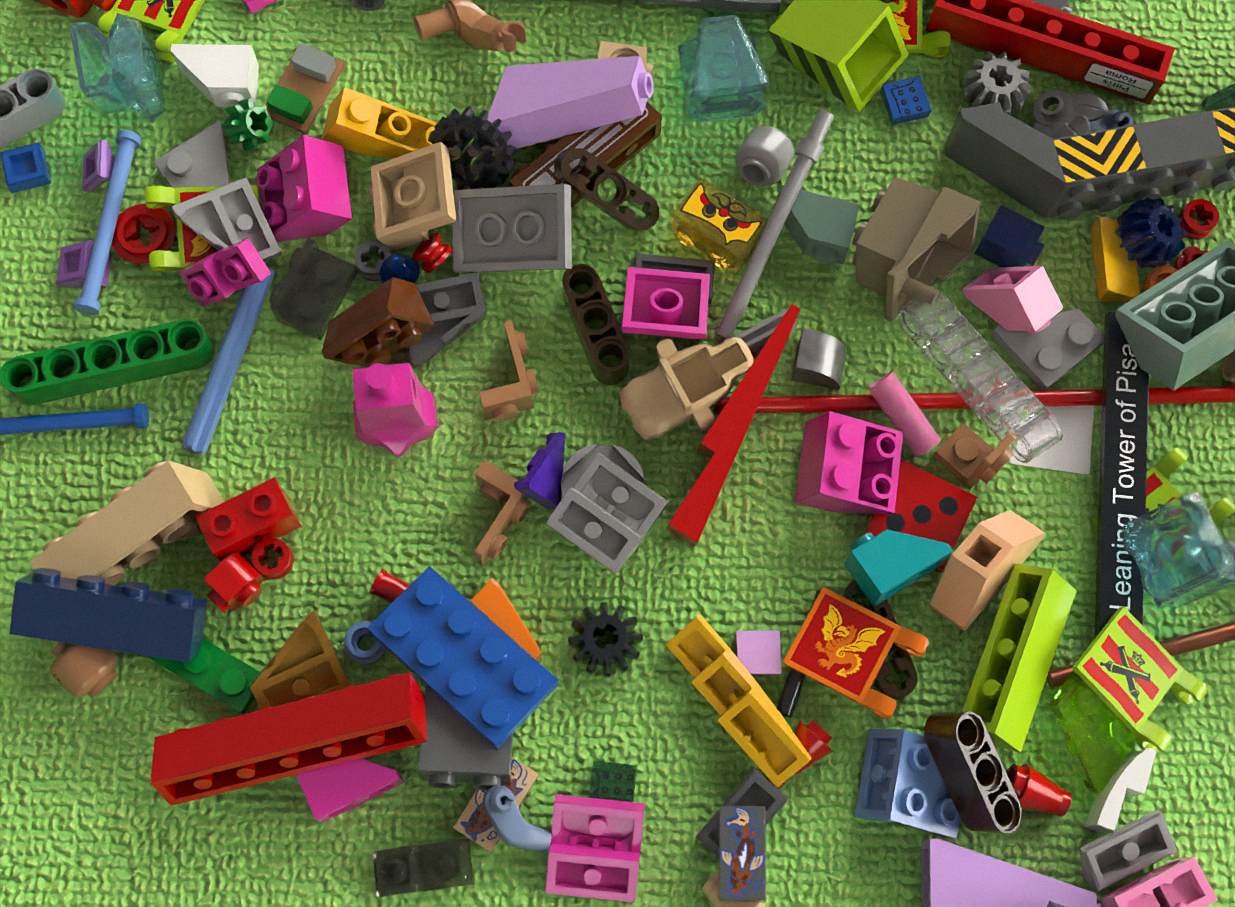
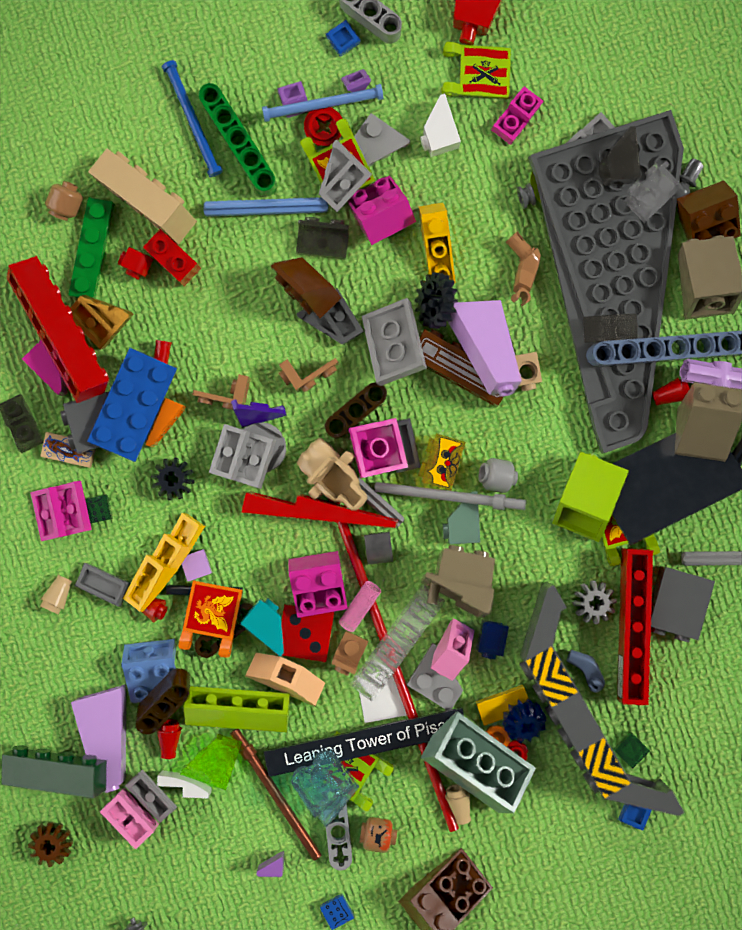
camera: 75 degrees right, 15 degrees up
dark blue brick [9,568,207,662] -> none
clear light blue piece [70,13,166,123] -> none
dark pink slope [179,238,271,307] -> none
green gear [221,98,274,151] -> none
red bush [251,537,294,580] -> none
piece [265,43,346,134] -> none
medium blue plate [344,621,387,665] -> none
dark pink piece [352,363,438,457] -> none
dark grey bush [354,240,393,282] -> none
tan plate [369,142,456,251] -> none
clear blue plate [380,254,420,284] -> none
red bush [412,232,452,273] -> none
sand blue arm [483,785,552,853] -> none
dark brown beam [554,148,659,230] -> none
clear light blue piece [678,15,770,122] -> none
tile [719,806,767,902] -> none
blue tile [880,76,931,125] -> none
flat silver plate [1032,90,1109,139] -> none
lime flag [1072,607,1208,752] -> none
red bush [1177,199,1219,240] -> none

